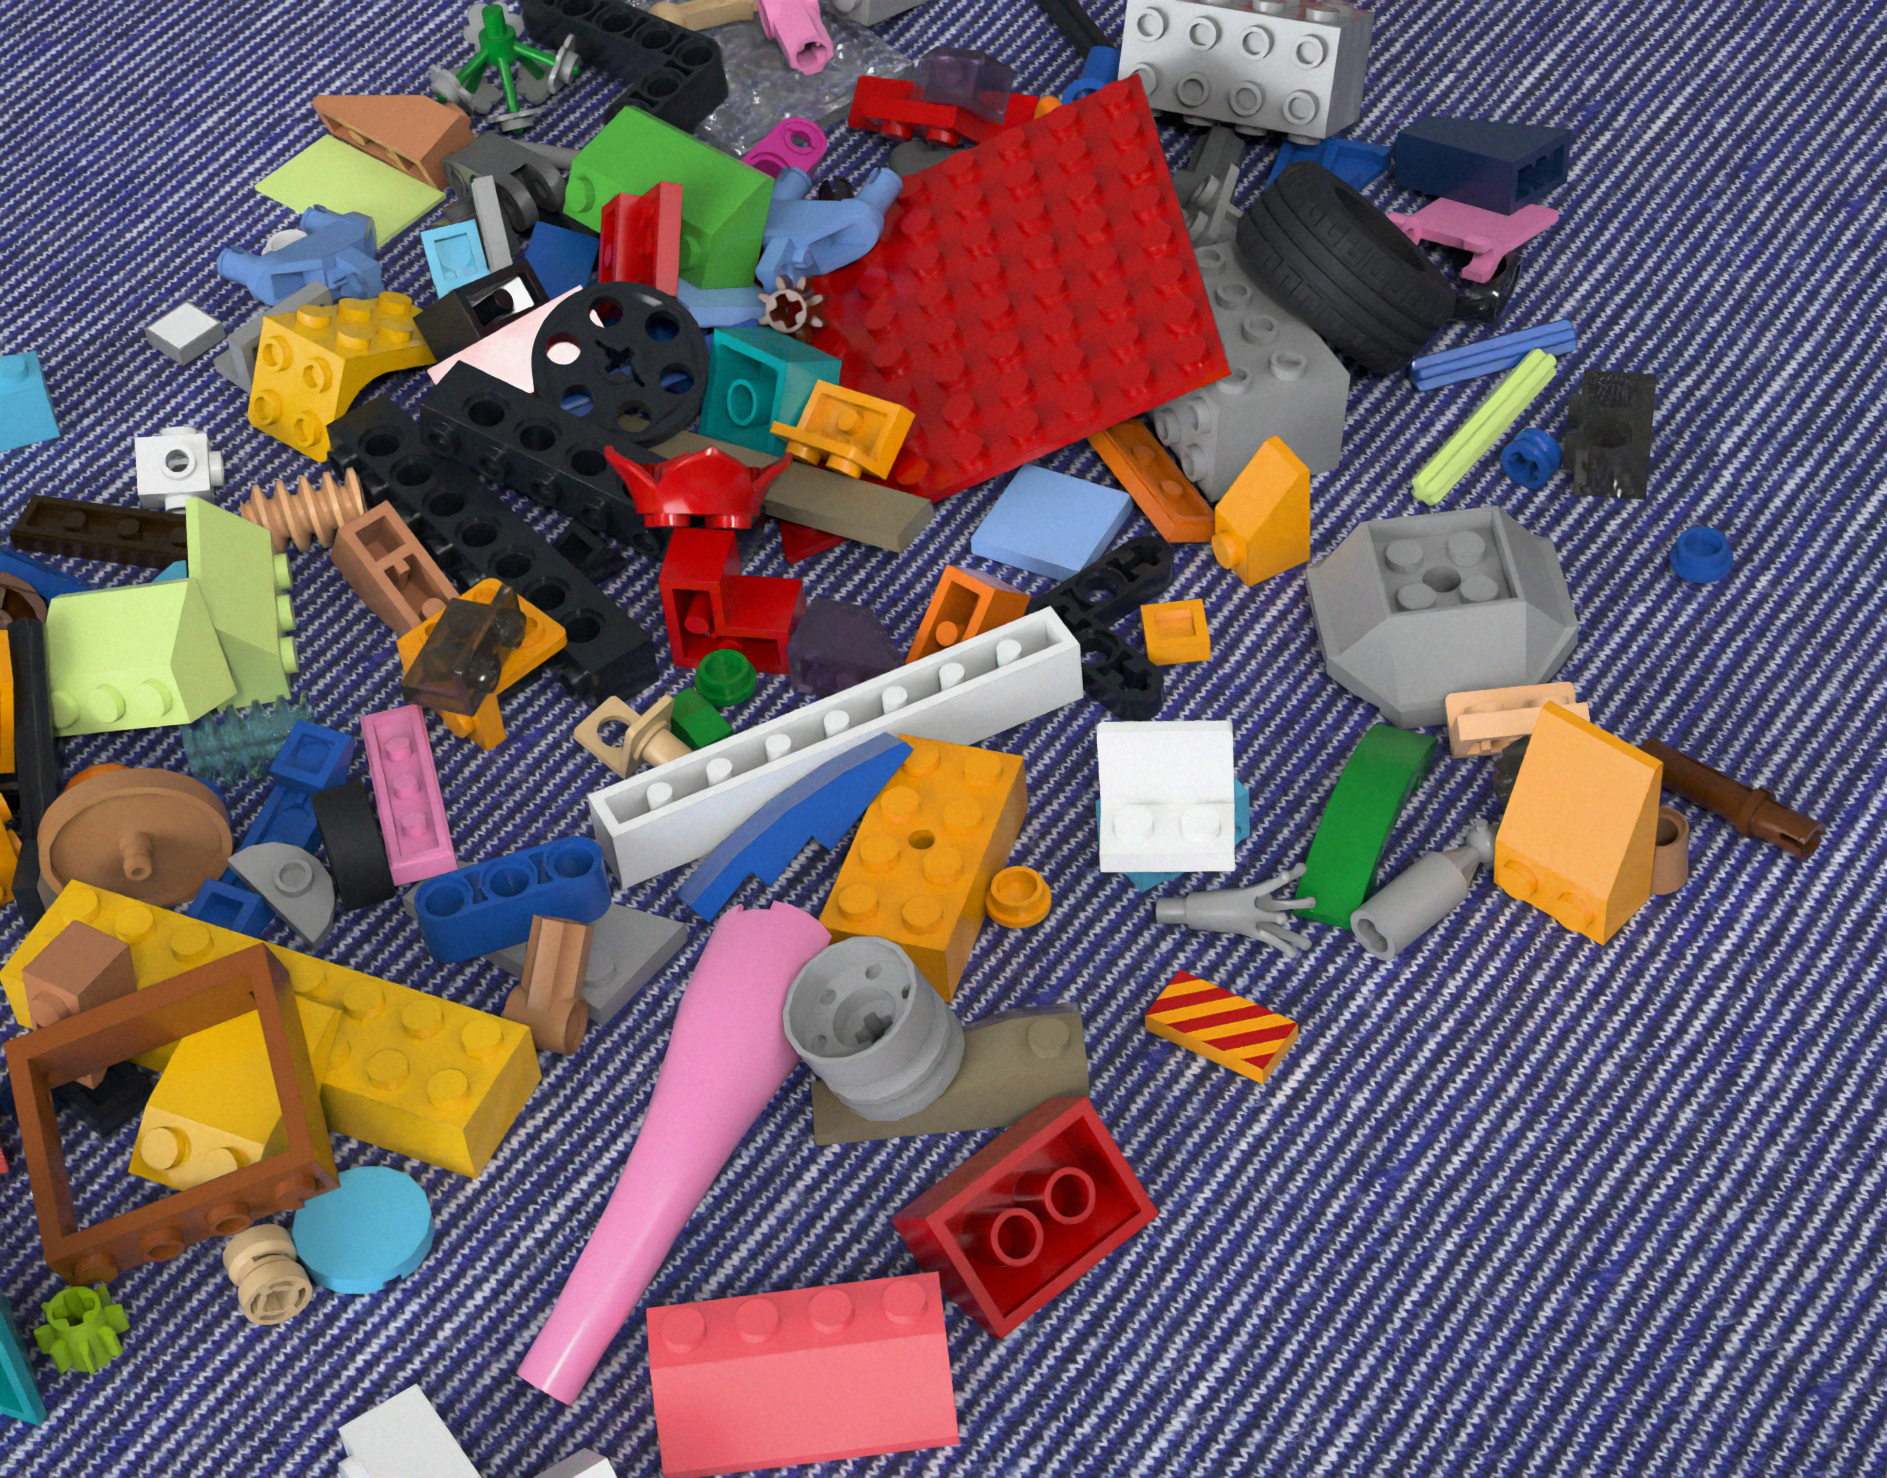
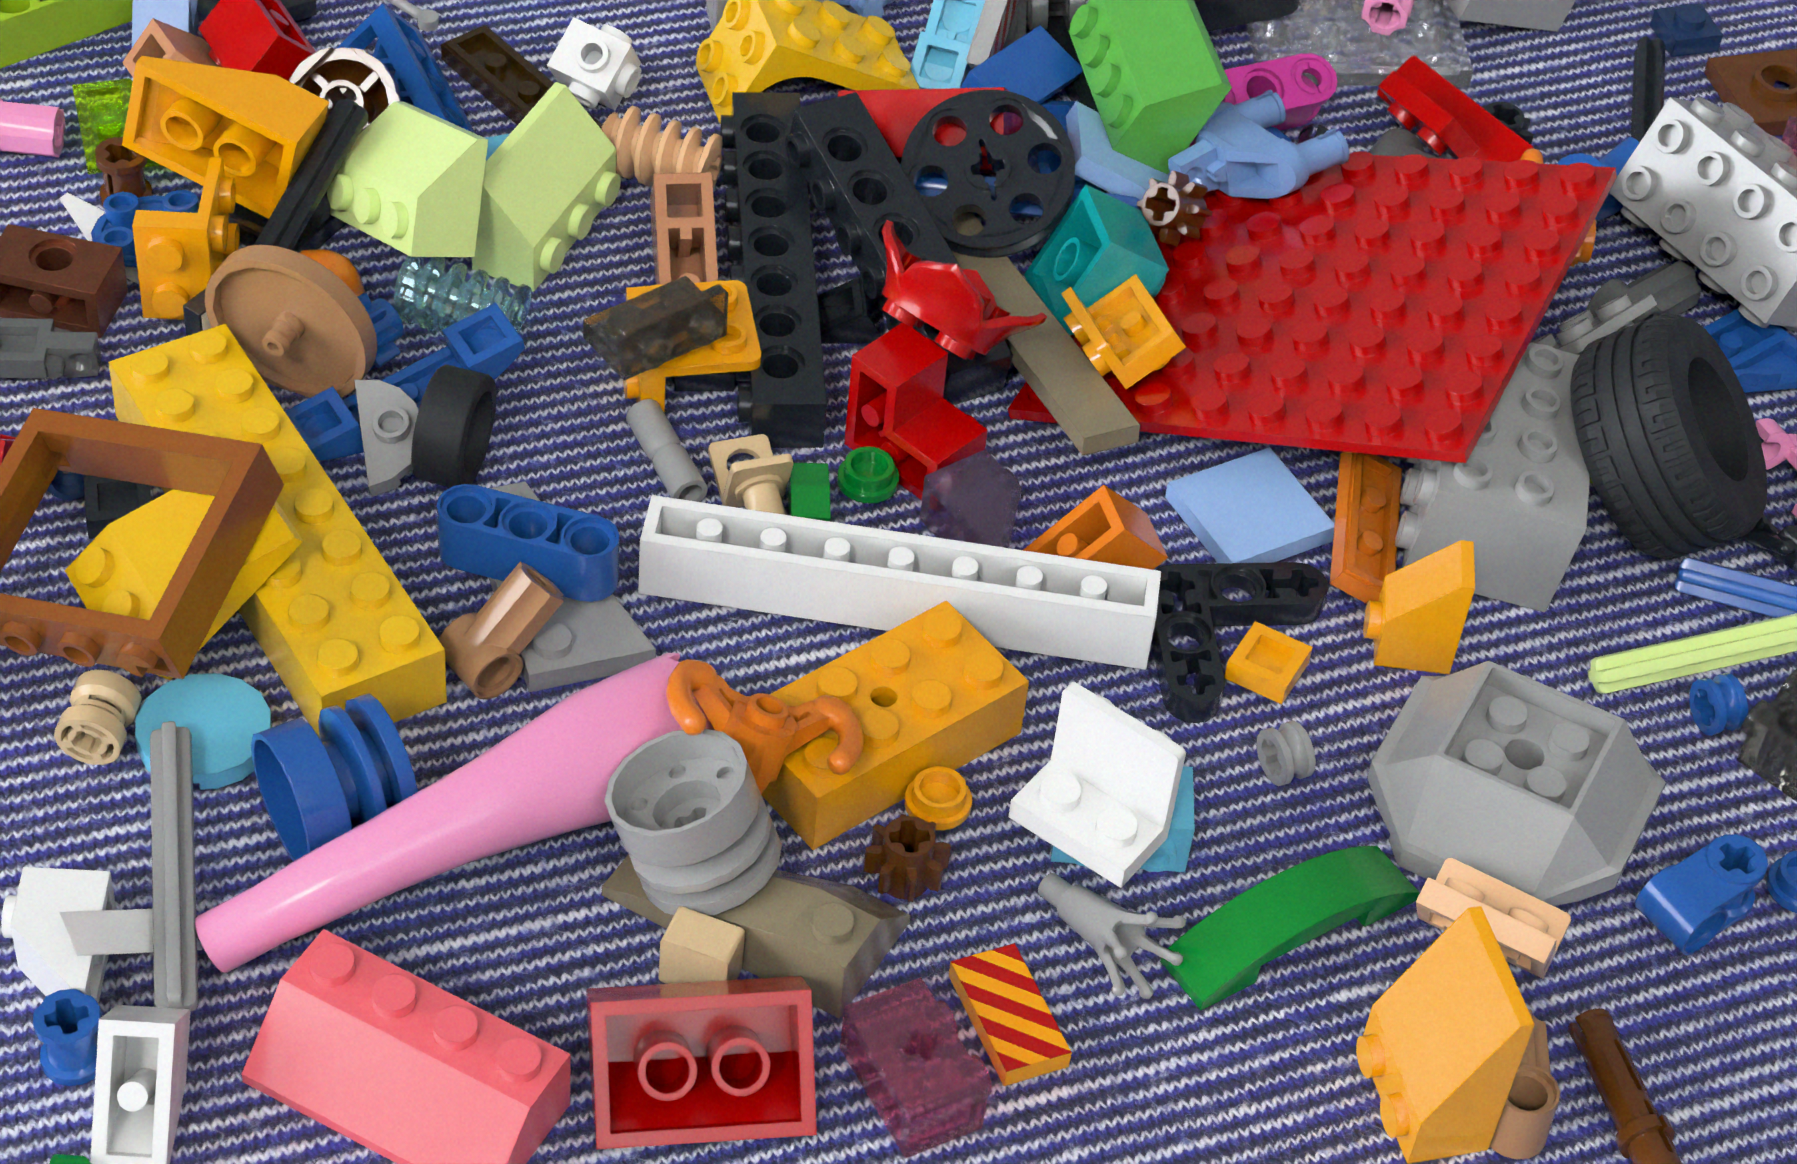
camera: 25 degrees right, 0 degrees up
nougat slope [22,919,137,1090] -> none
bright pink tile [360,703,458,886] -> none
black slope [412,258,551,364] -> none
red slope [596,181,683,319] -> none
blue slope [674,732,914,922] -> none
clear purple slope [909,46,1016,124] -> none
light grey wheel [1350,819,1501,961] -> none
none -> white sticker [59,909,202,956]
none -> light grey axle [150,721,199,1012]
none -> blue wheel [251,693,418,862]
none -> light grey piece [626,399,708,502]
none -> tan piece [659,906,745,984]
none -> orange piece [666,660,864,794]
none -> clear pink brick [840,978,992,1159]
none -> reddish brown gear [863,814,951,902]
none -> light grey bush [1256,720,1316,786]
none -> blue piece [1635,834,1768,955]

